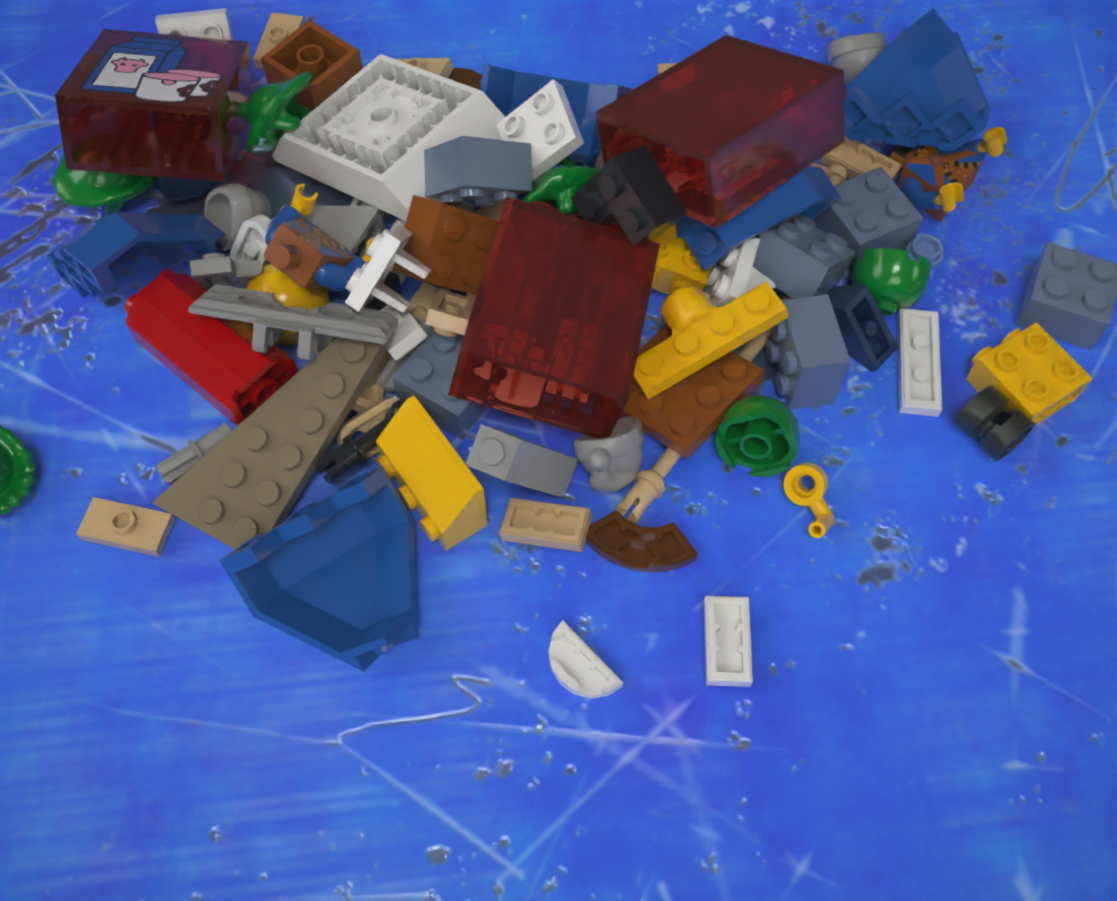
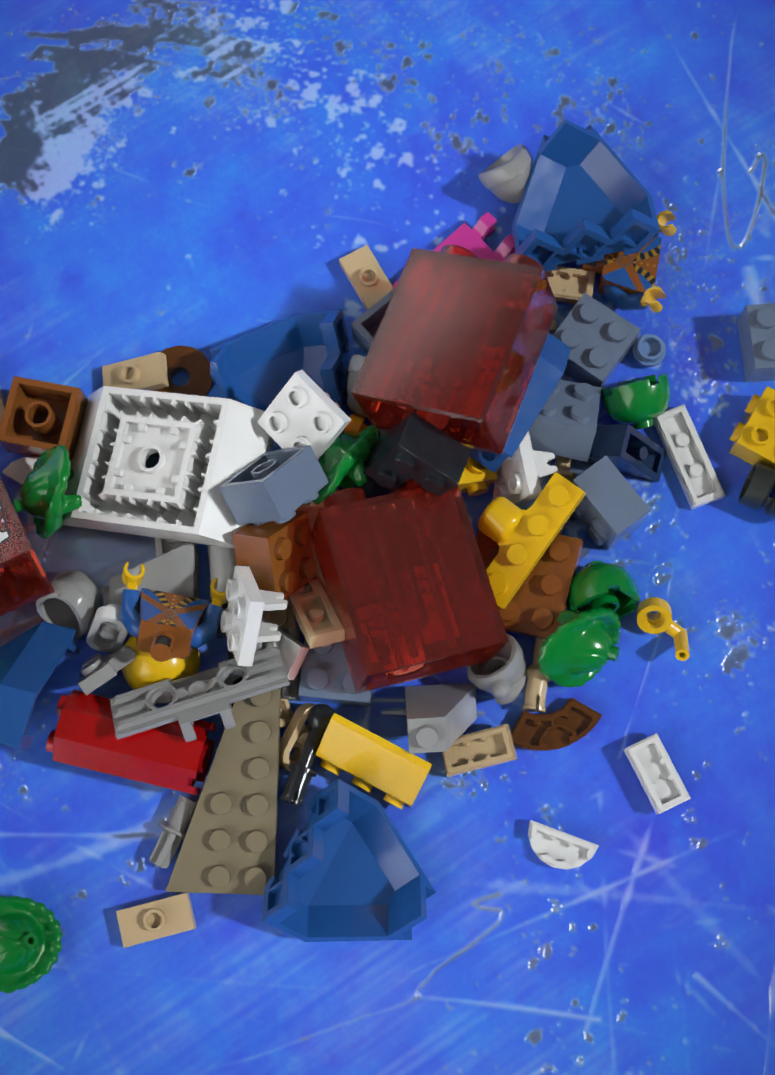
camera: 25 degrees left, 15 degrees up
none -> green piece [538,607,621,687]

